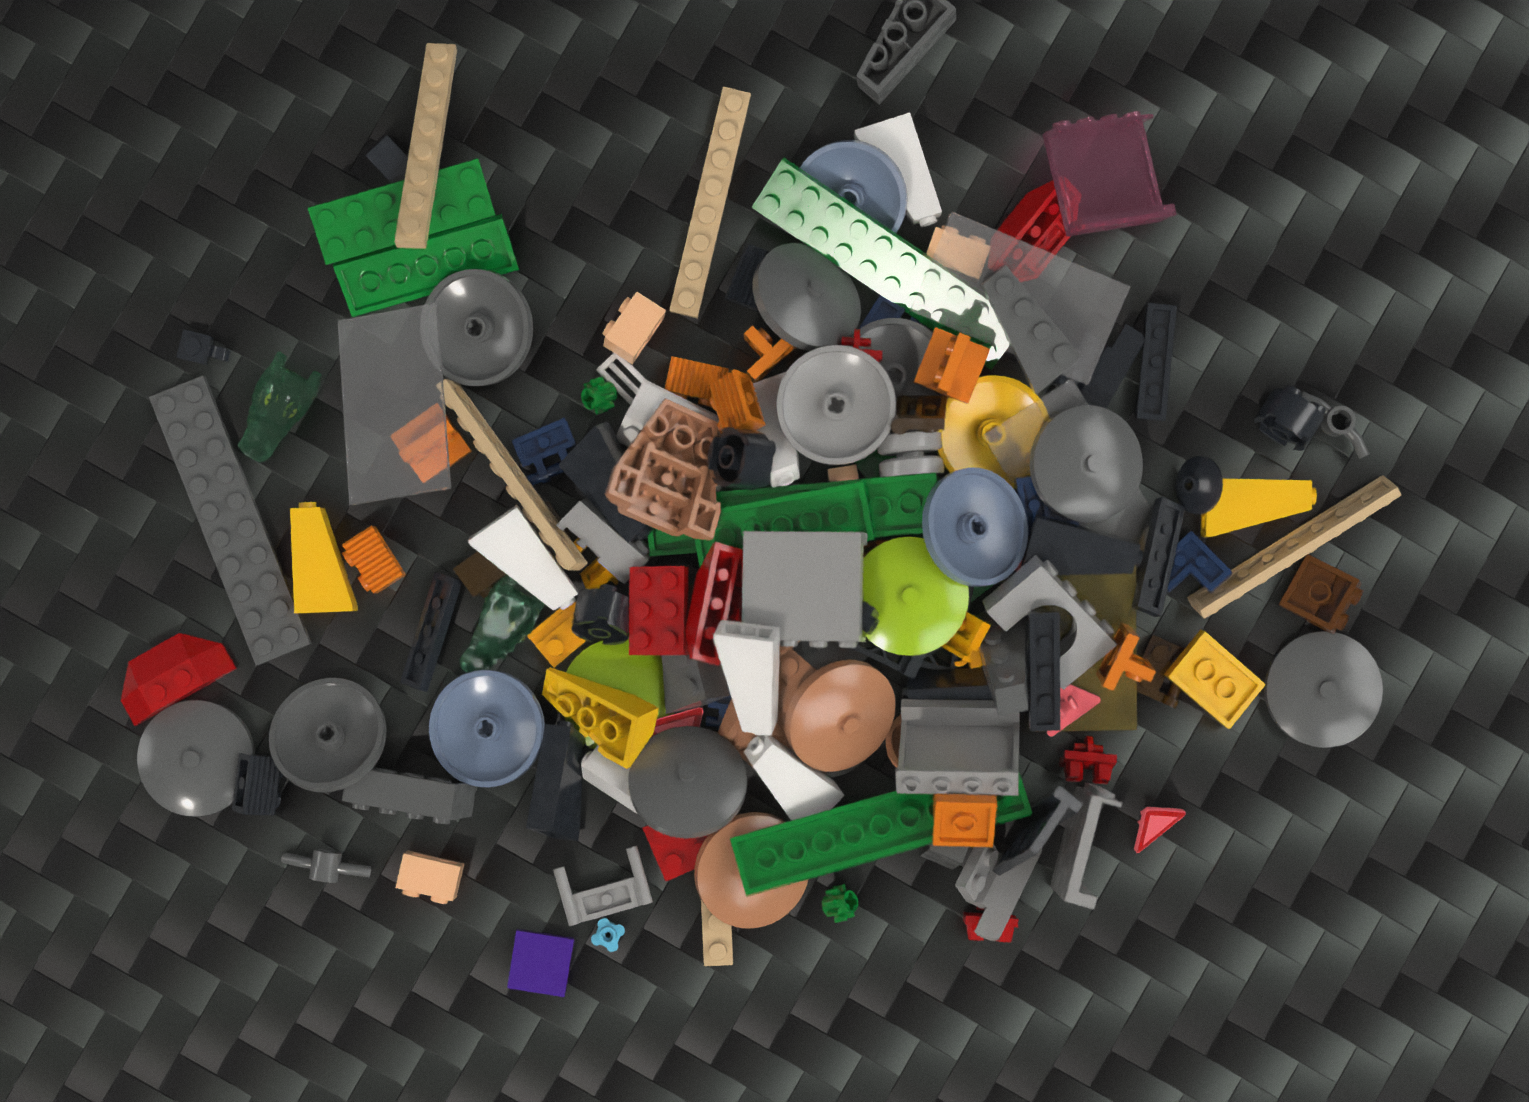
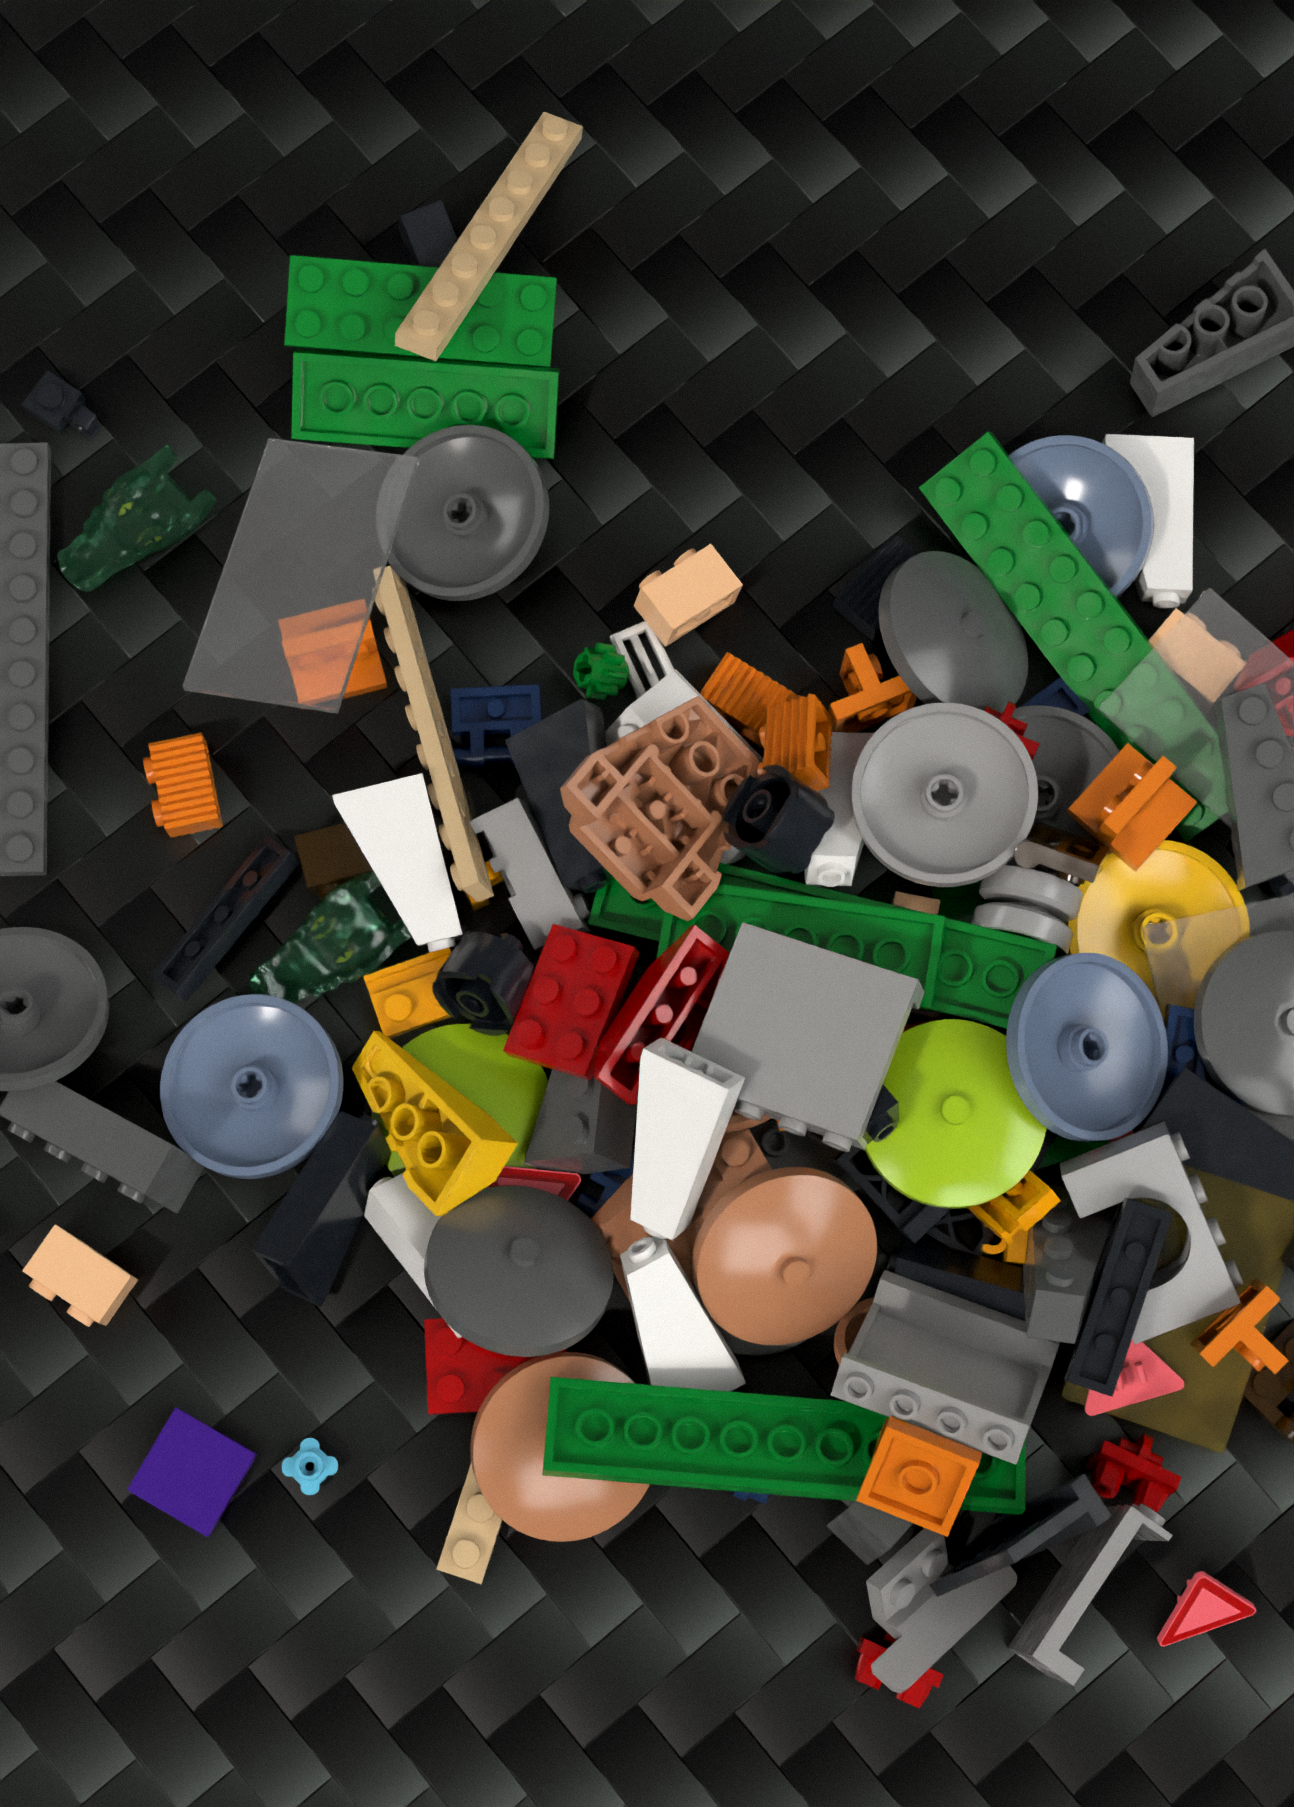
camera: 15 degrees right, 10 degrees down
yellow slope [290,502,358,613] -> none
light grey plate [553,846,653,926] -> none
light orange tile [580,558,618,589] -> none
tan plate [669,87,751,319] -> none
green gear [822,884,858,923] -> none

